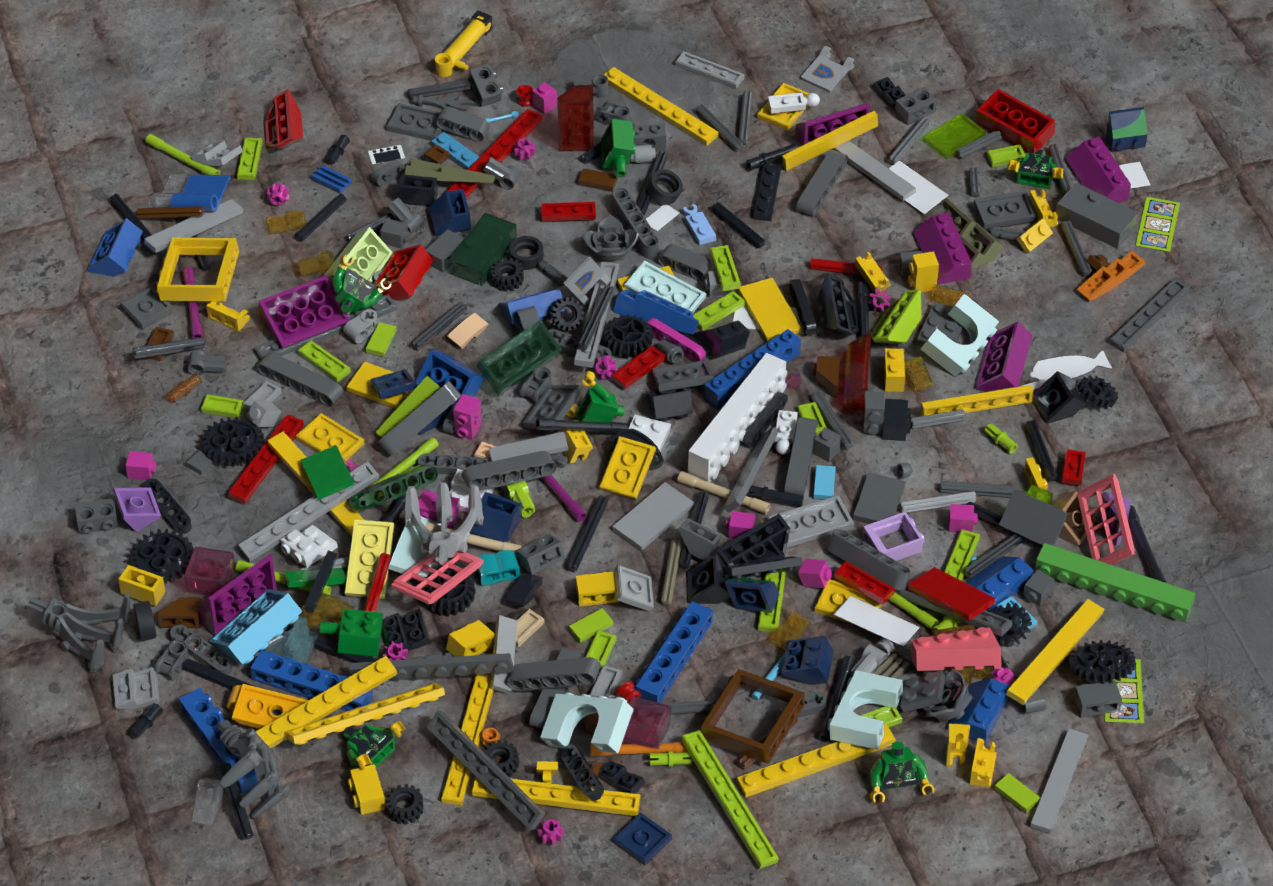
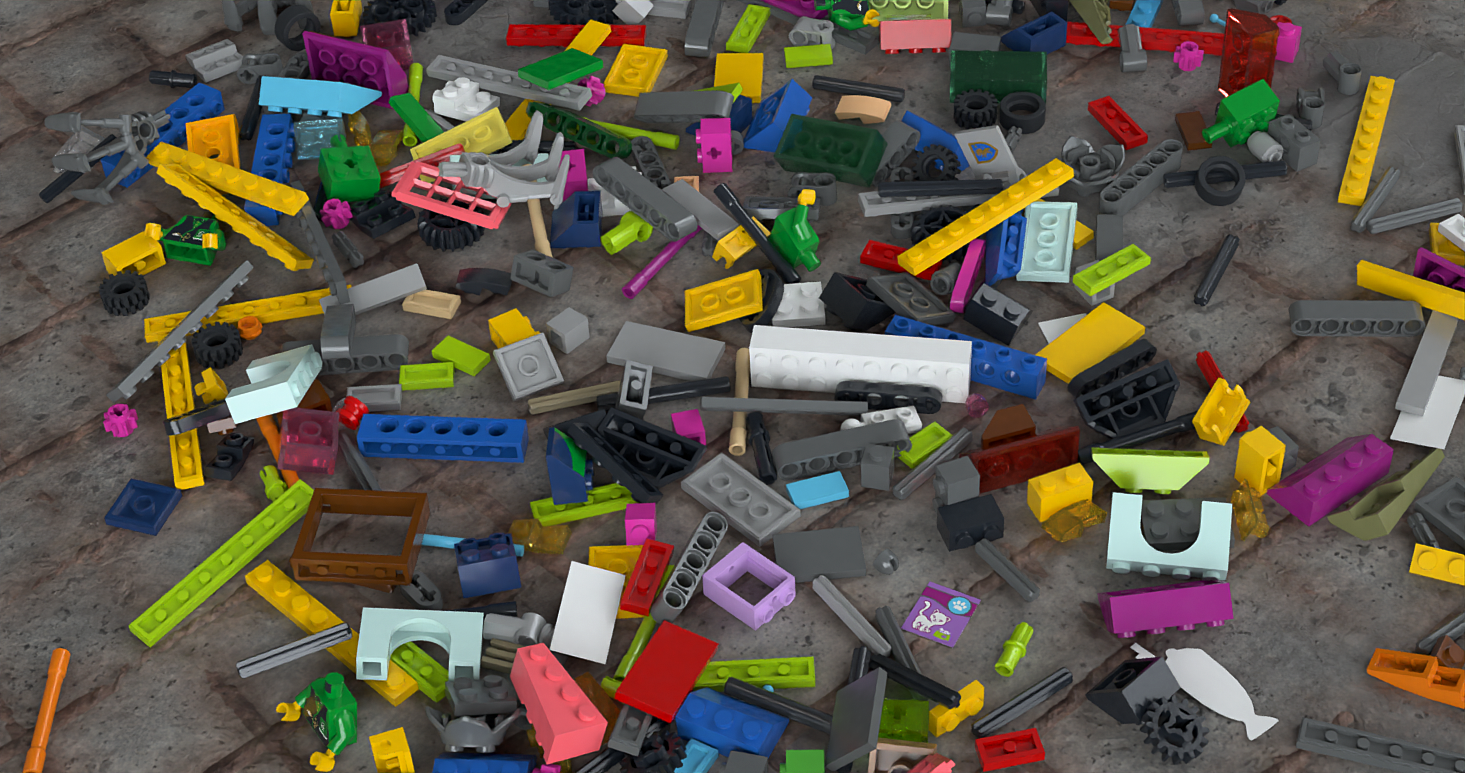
camera: 70 degrees right, 5 degrees down
black beam [304,550,338,613] -> none
dark blue tile [370,369,417,399] -> none
yellow brick [446,620,495,657] -> none
teal brick [476,550,520,585] -> none
black axle [567,495,608,572] -> none
dark pink gear [594,356,618,379] -> none
white sticker [646,204,680,231] -> none
light blue plate [683,204,716,245] -> none
lime tile [693,291,745,330] -> none
black pin [746,143,797,171] -> none
black plate [754,164,781,222] -> none
dark pink gear [869,288,892,311] -> none
yellow tile [920,385,1033,416] -> none
dark pink brick [949,504,978,532] -> none
none -> axle [236,622,353,678]
none -> light grey brick [546,307,590,354]
none -> black axle [869,654,961,709]
none -> sticker [886,14,931,20]
none -> yellow plate [897,158,1074,276]
none -> sticker [901,582,981,648]

